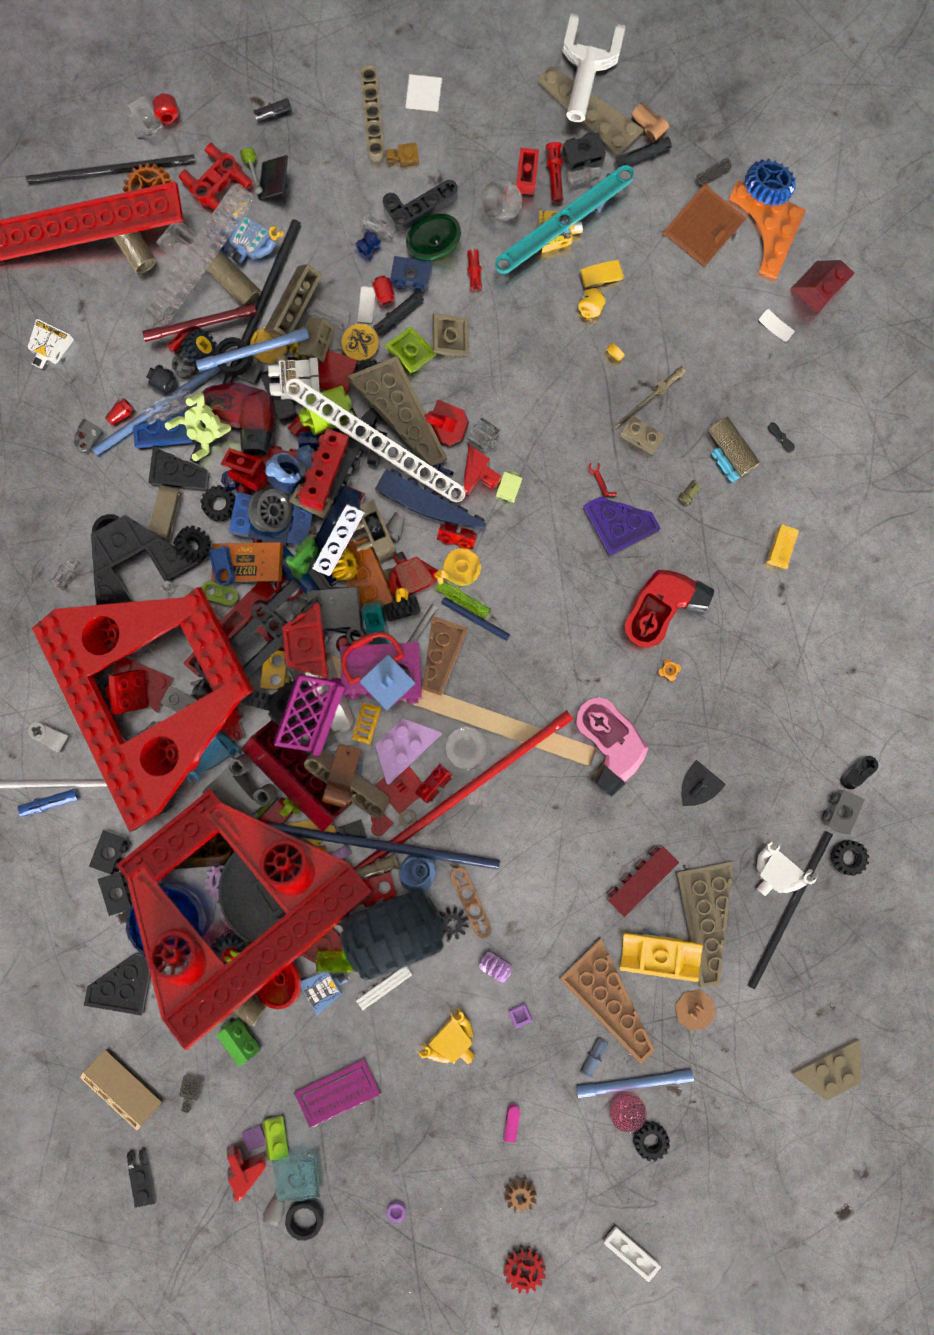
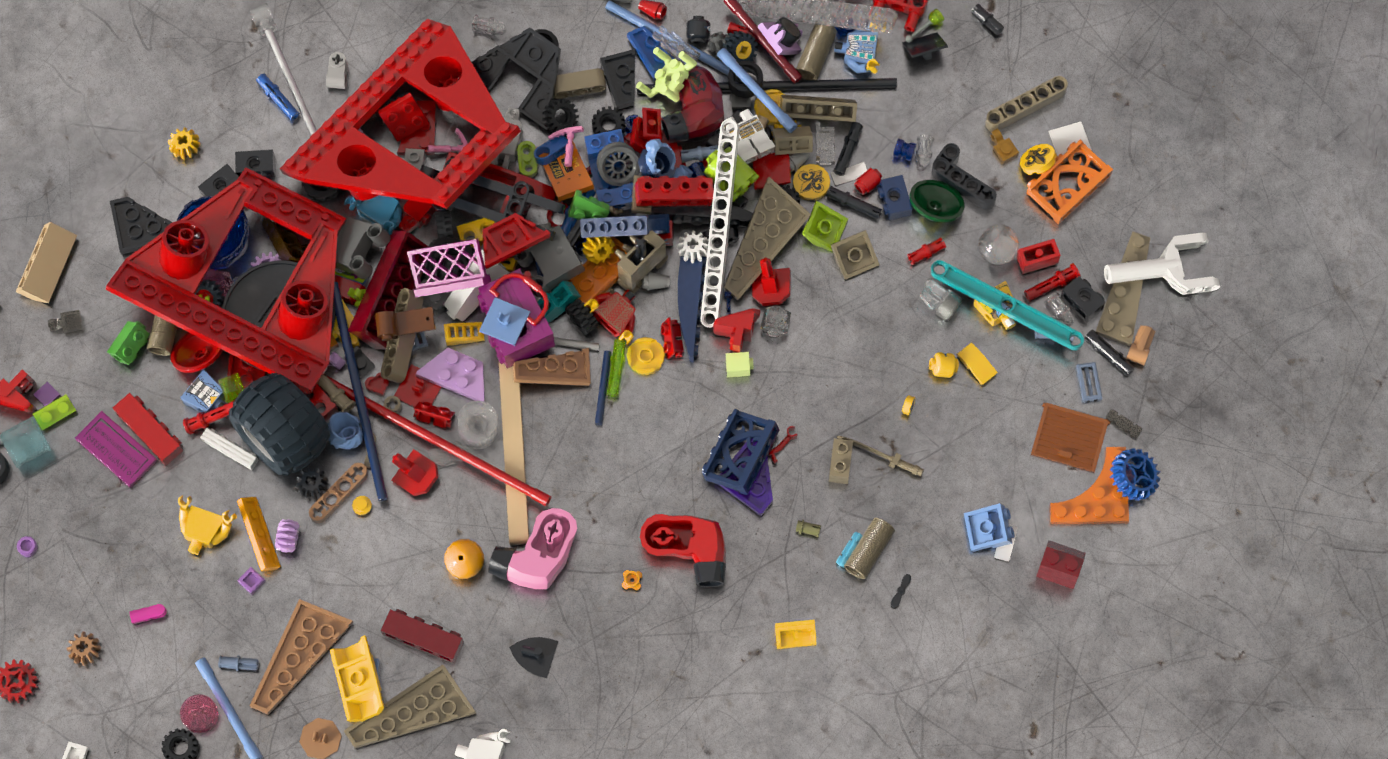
camera: 70 degrees right, 15 degrees down
none -> red brick [112,393,183,466]
none -> yellow gear [168,127,201,160]
none -> red pin [183,400,235,435]
none -> light orange plate [237,497,281,571]
none -> yellow plate [352,496,372,515]
none -> red piece [391,449,438,496]
none -> bright pink piece [428,128,468,153]
none -> light orange piece [445,539,484,579]
none -> bright pink piece [548,126,584,167]
none -> white gear [677,230,708,263]
none -> sand blue pin [681,145,718,162]
none -> dark blue fence [702,409,780,495]
none -> lavender piece [758,17,803,55]
none -> black pin [833,122,863,176]
none -> clear piece [919,279,963,321]
none -> medium blue plate [964,503,1015,552]
none -> yellow tile [1020,144,1057,175]
none -> orange fence [1026,139,1113,225]
none -> sand blue tile [1076,362,1102,403]

